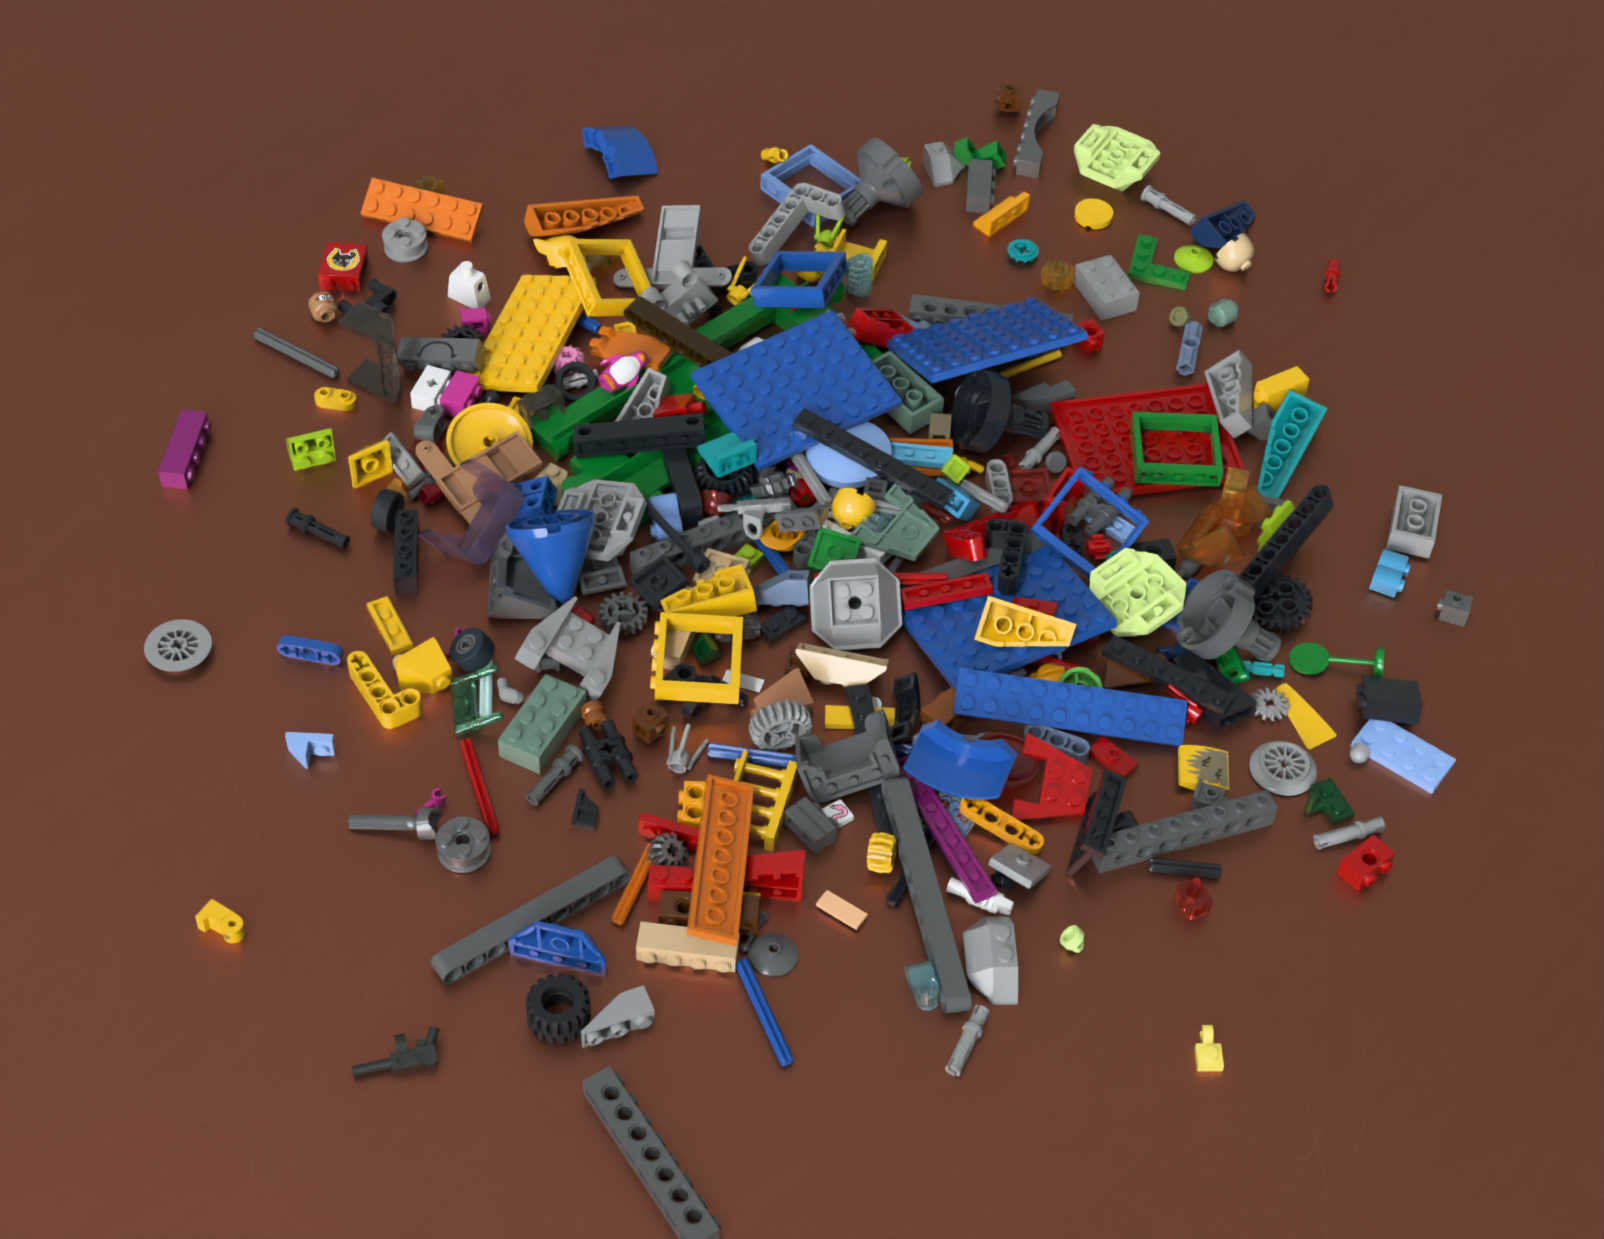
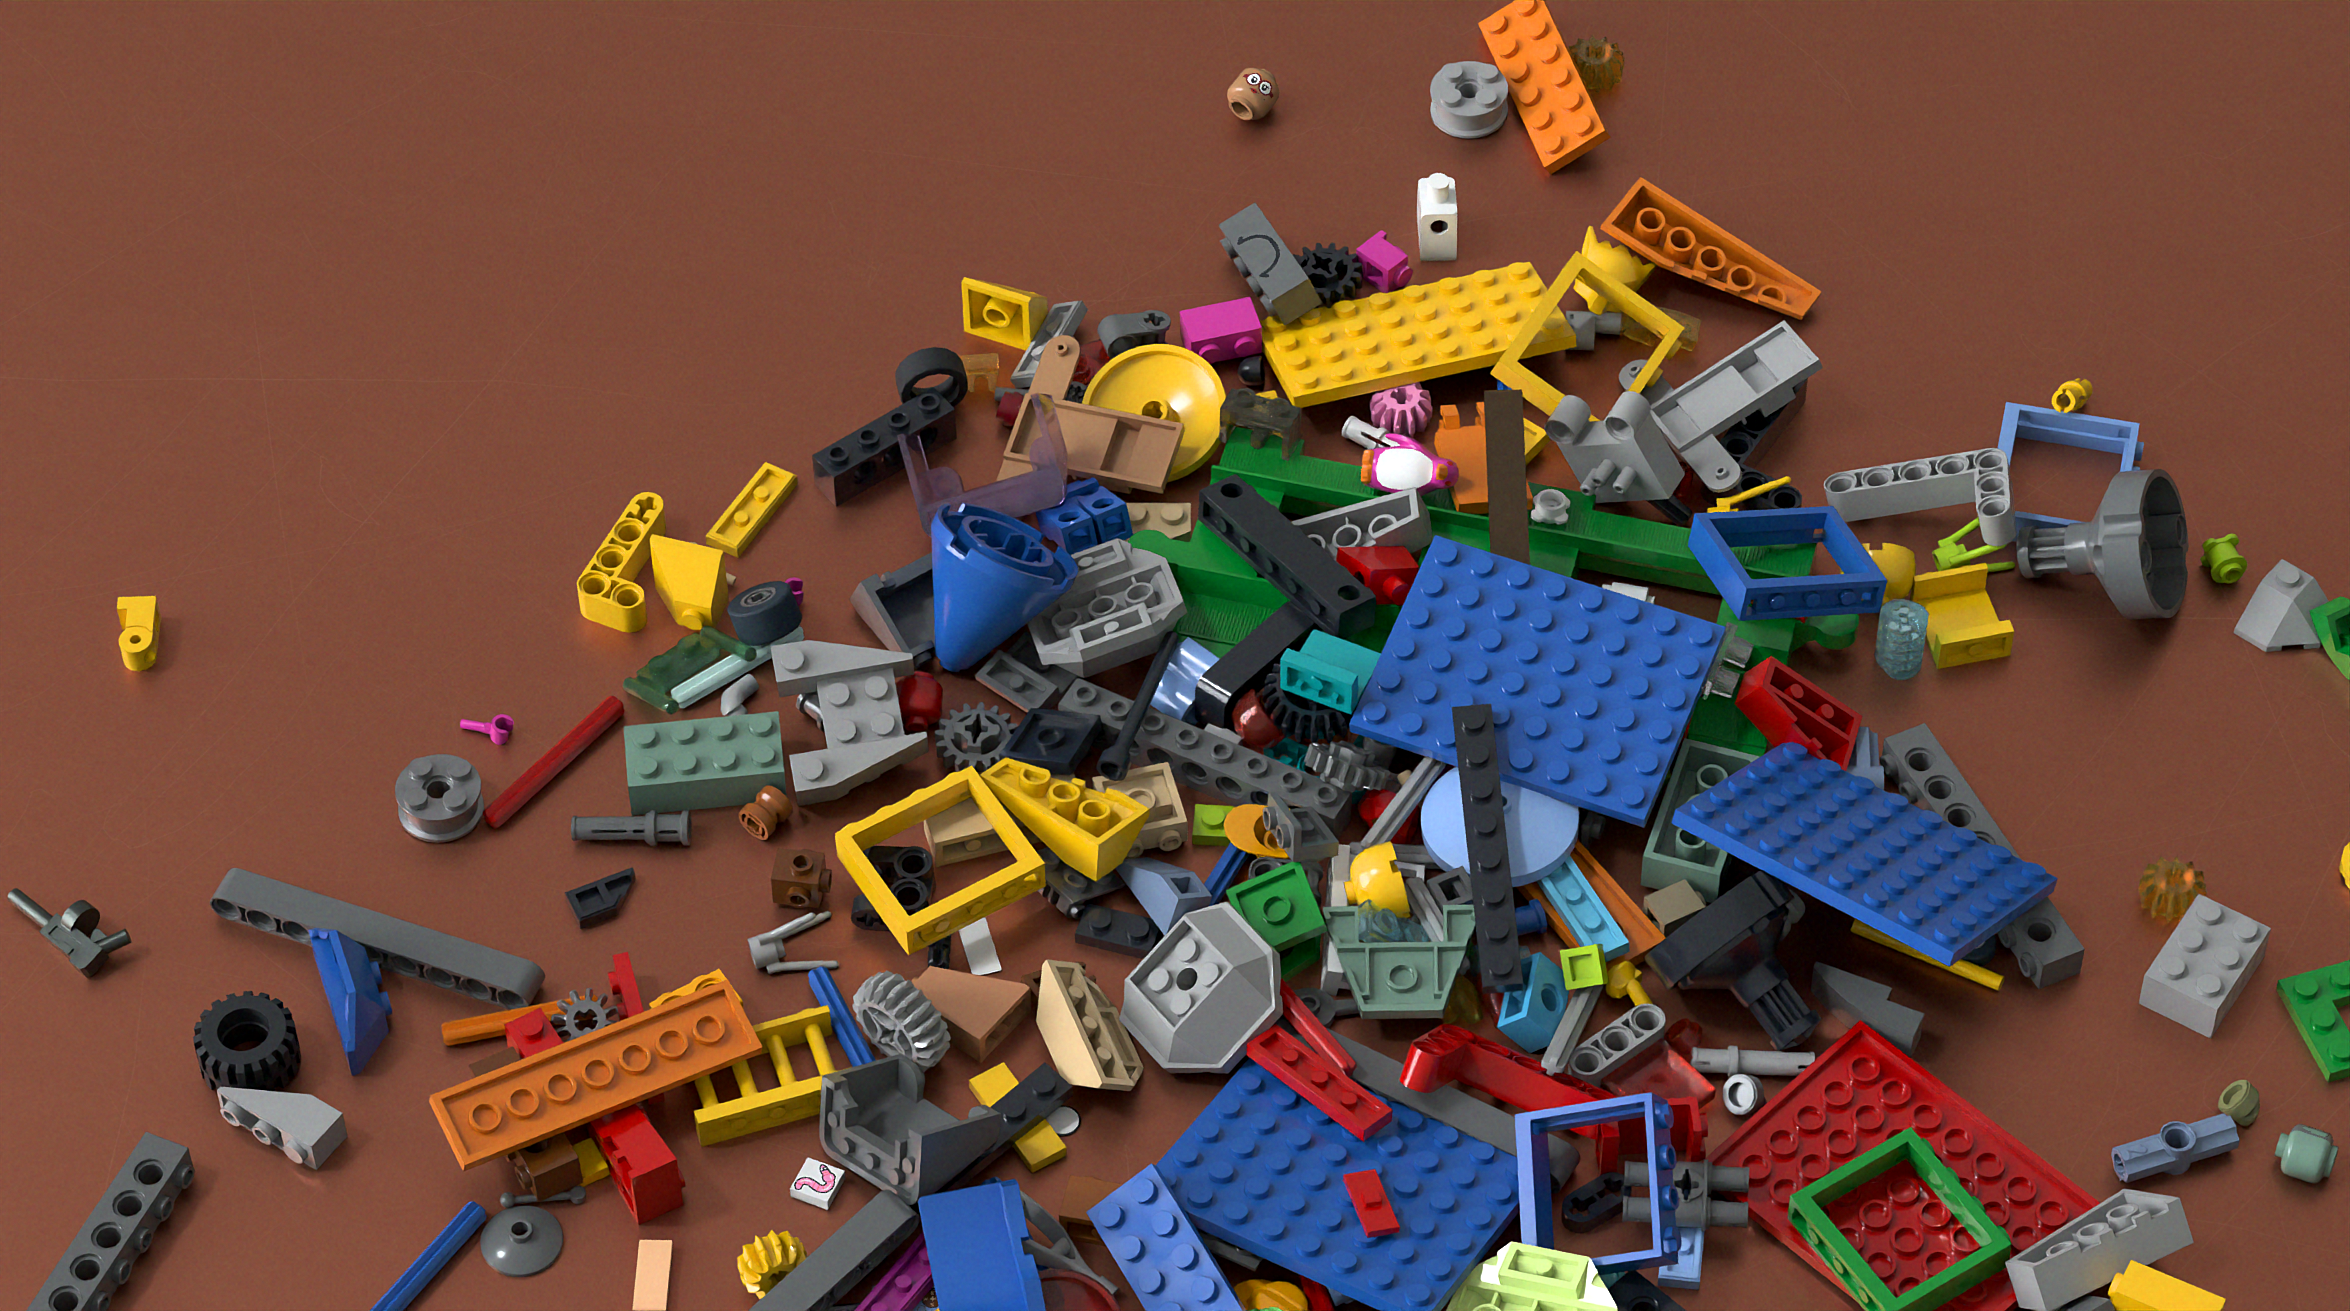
camera: 60 degrees right, 0 degrees up
light grey piece [144,619,212,672] -> none
magenta brick [158,409,212,489] -> none
dark grey axle [254,328,340,378] -> none
blue beam [277,635,344,665] -> none
black pin [285,507,350,549] -> none
light blue slope [285,732,336,769] -> none
lime slope [286,428,336,471] -> none
yellow plate [314,387,357,411] -> none
red panel [318,242,369,292] -> none
black connector [338,278,397,325] -> none
clear smoke windscreen [338,301,402,403] -> none
dark grey piece [348,807,443,840] -> none
white brick [410,365,451,411] -> none
black tyre [555,362,596,403] -> none
black pin [579,719,638,789] -> none
blue panel [582,126,658,179] -> none
tan brick [636,921,740,972] -> none
dark green tile [692,632,723,665] -> none
light grey piece [717,497,792,540] -> none
dark grey brick [784,797,838,854] -> none
black slope [890,672,921,745] -> none
dark grey brick [965,159,996,213] -> none
light orange panel [973,191,1030,237] -> none
yellow wedge [974,596,1076,647] -> none
black beam [985,519,1027,595] -> none
teal gear [1007,239,1039,264] -> none
red brick [1075,318,1105,354] -> none
red gear [1086,533,1111,560] -> none

